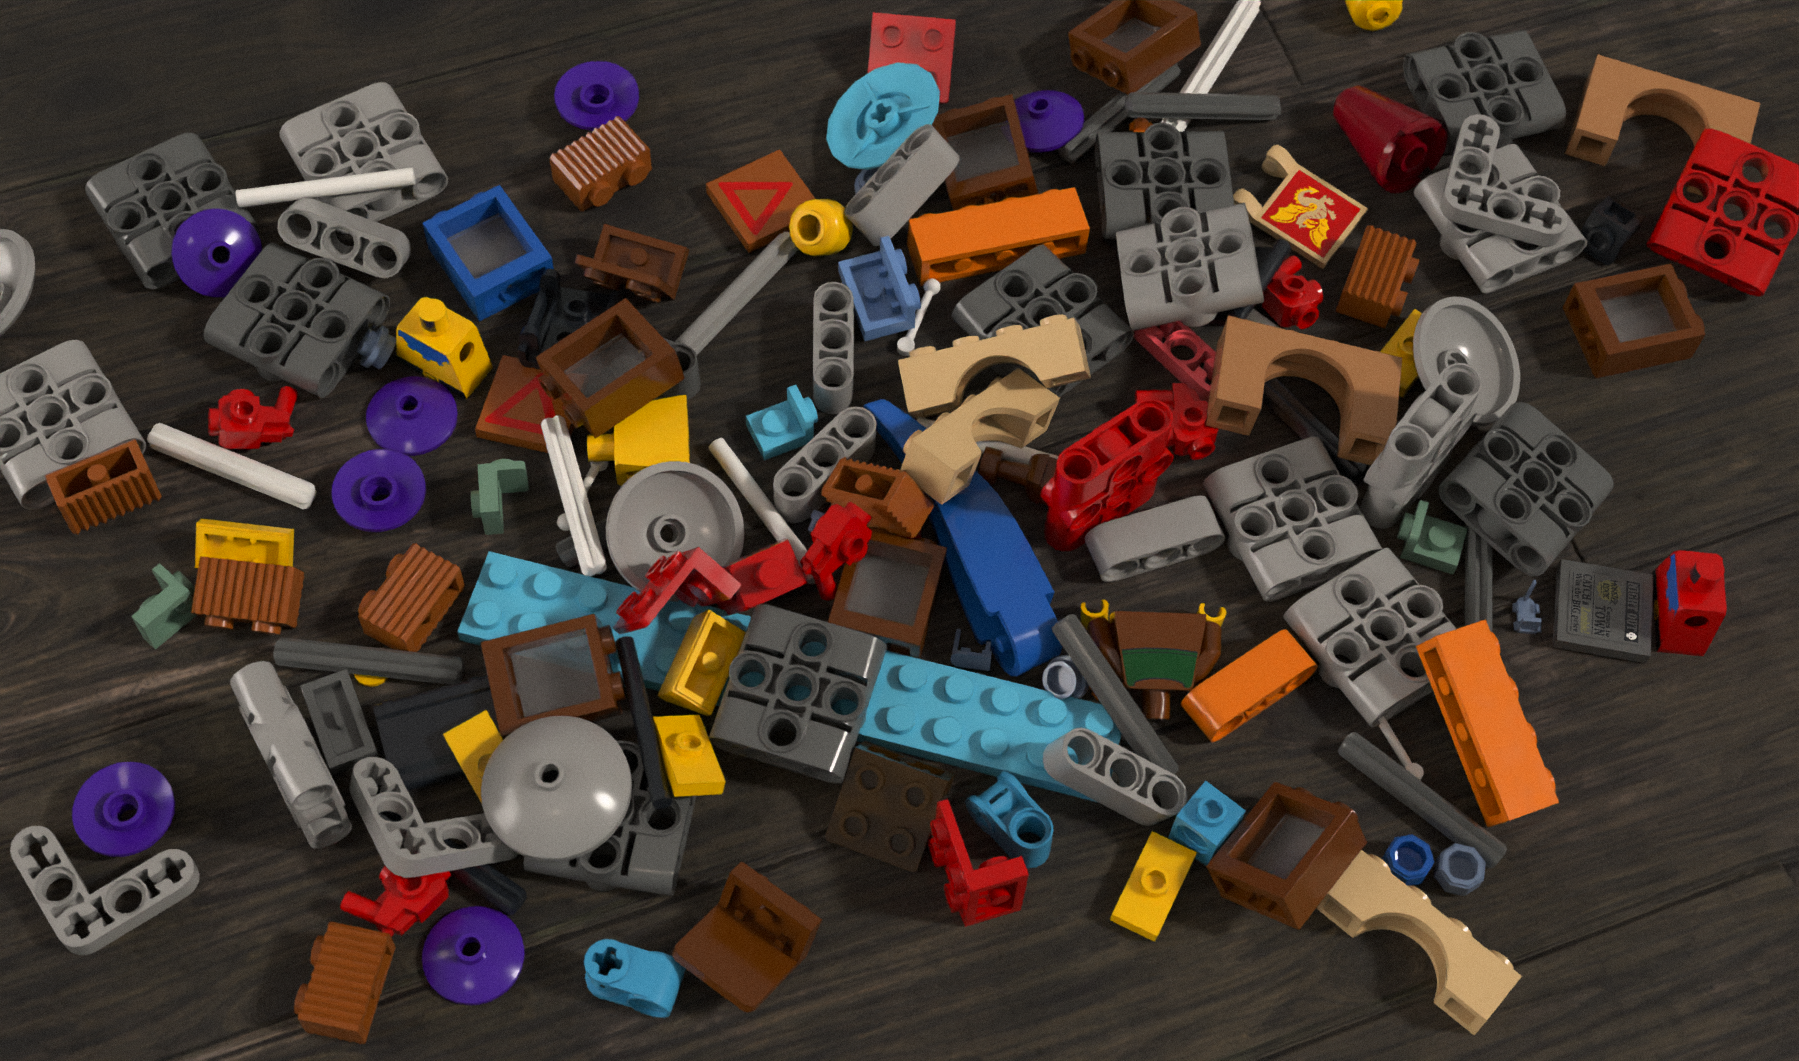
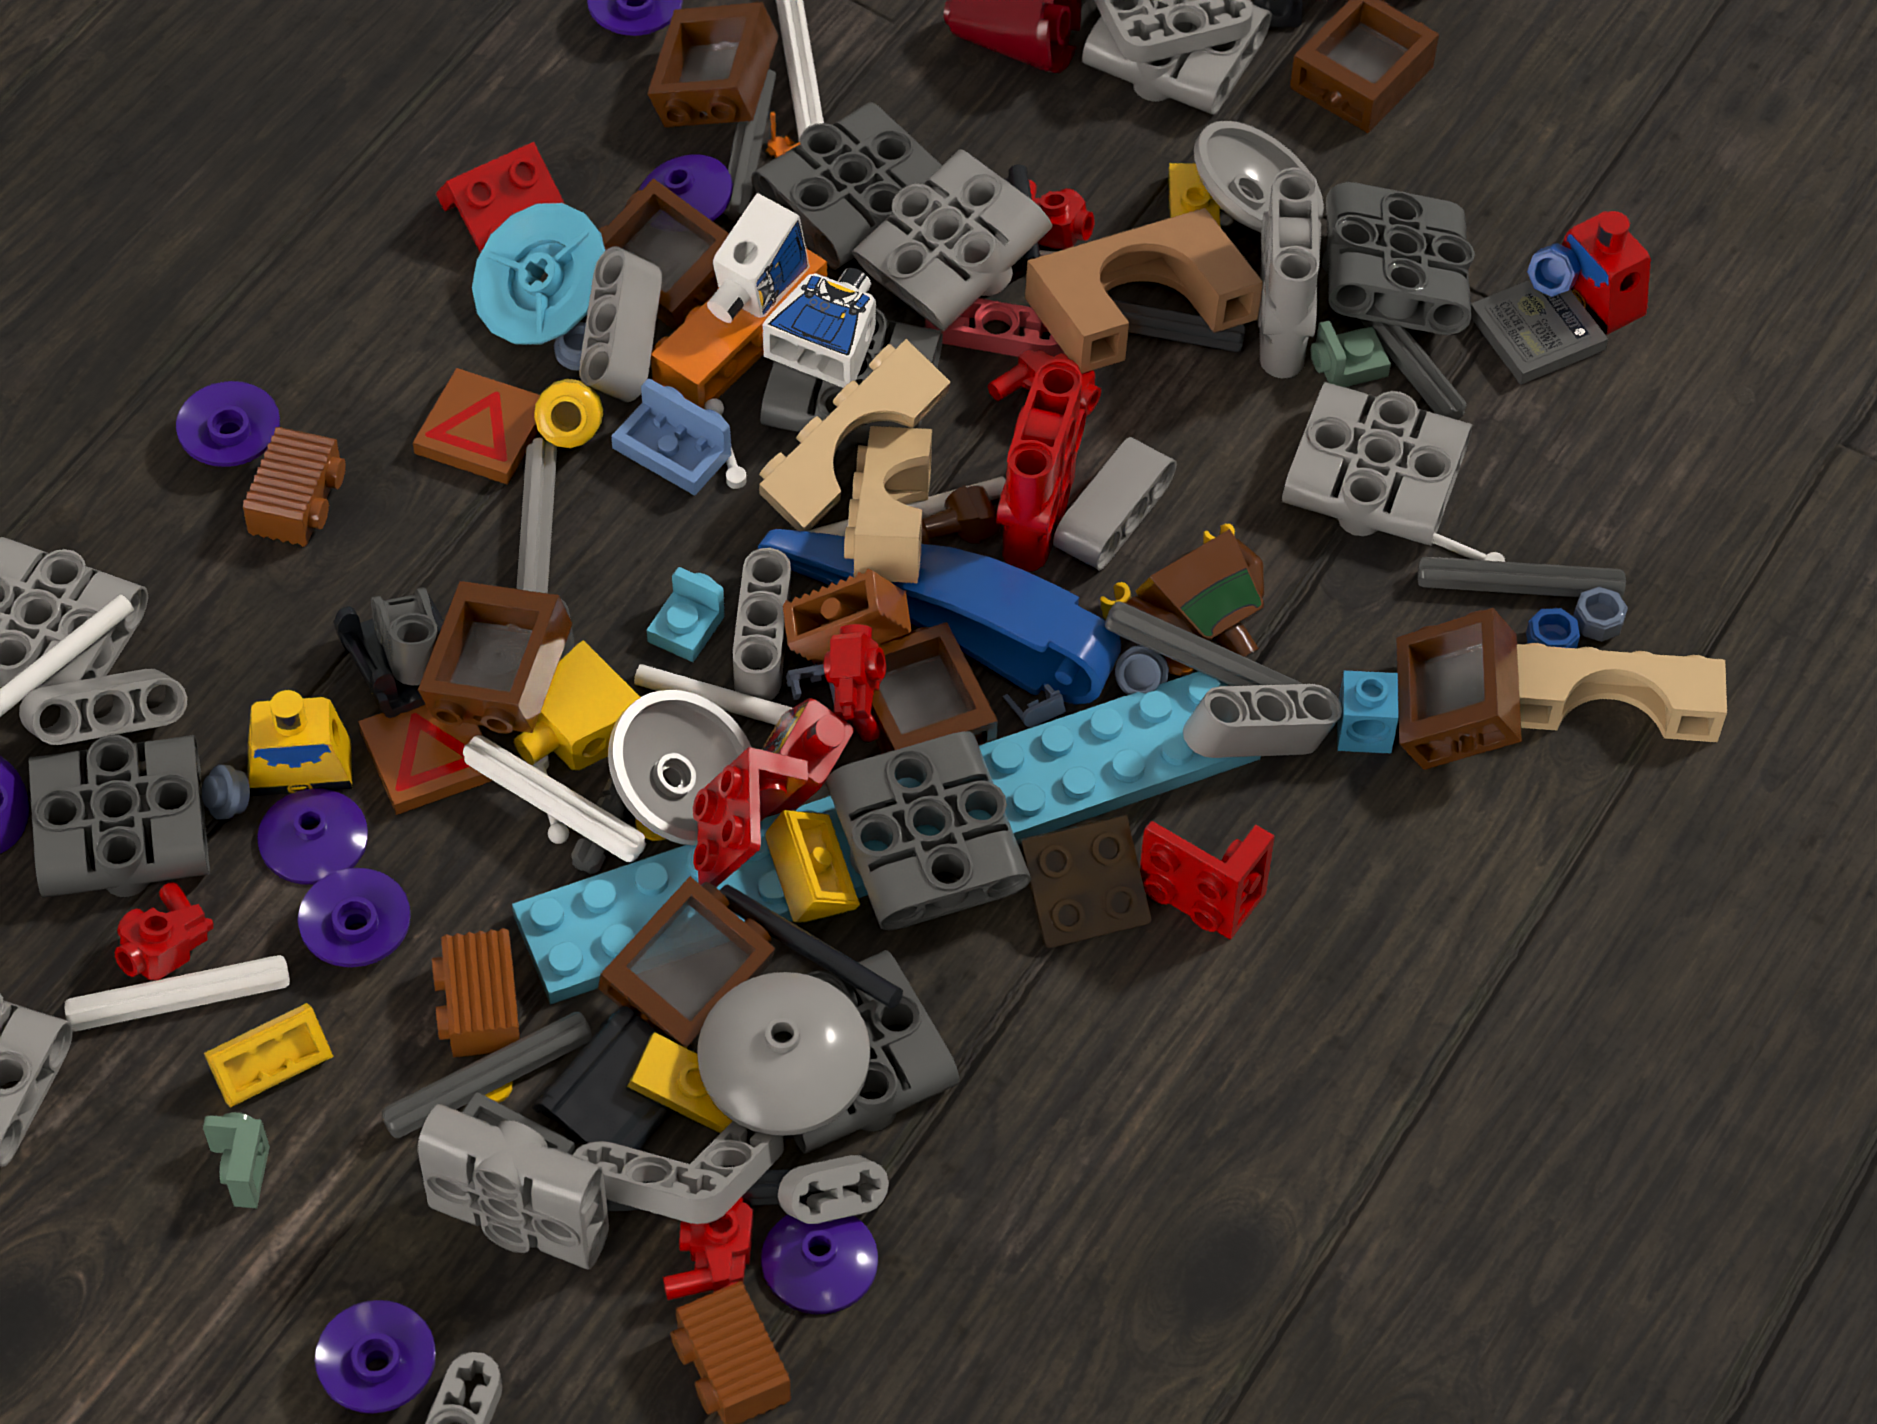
camera: 35 degrees left, 5 degrees down
dark orange brick [45,439,162,535] -> none
dark orange brick [191,556,304,635] -> none
blue window [423,185,554,322] -> none
sand green bracket [471,459,529,535] -> none
reddish brown bracket [574,224,689,303] -> none
dark azure piece [584,939,686,1018] -> none
yellow plate [653,715,726,797] -> none
reddish brown bracket [672,861,822,1012] -> none
light grey beam [813,282,854,414] -> none
dark azure piece [965,771,1054,868] -> none
yellow plate [1110,831,1197,942] -> none
dark grey axle [1124,92,1282,120] -> none
orange beam [1181,629,1318,742] -> none
light grey connector [1203,437,1382,602] -> none
flag [1233,145,1368,269] -> none
dark orange brick [1335,225,1420,328] -> none
orange brick [1416,619,1559,828] -> none
sand blue piece [1512,580,1542,634] -> none
none -> dark grey piece [371,587,438,685]
none -> white torso [707,193,810,323]
none -> torso [763,268,876,388]
none -> light grey beam [778,1155,889,1224]
none -> blue tile [1527,243,1581,297]

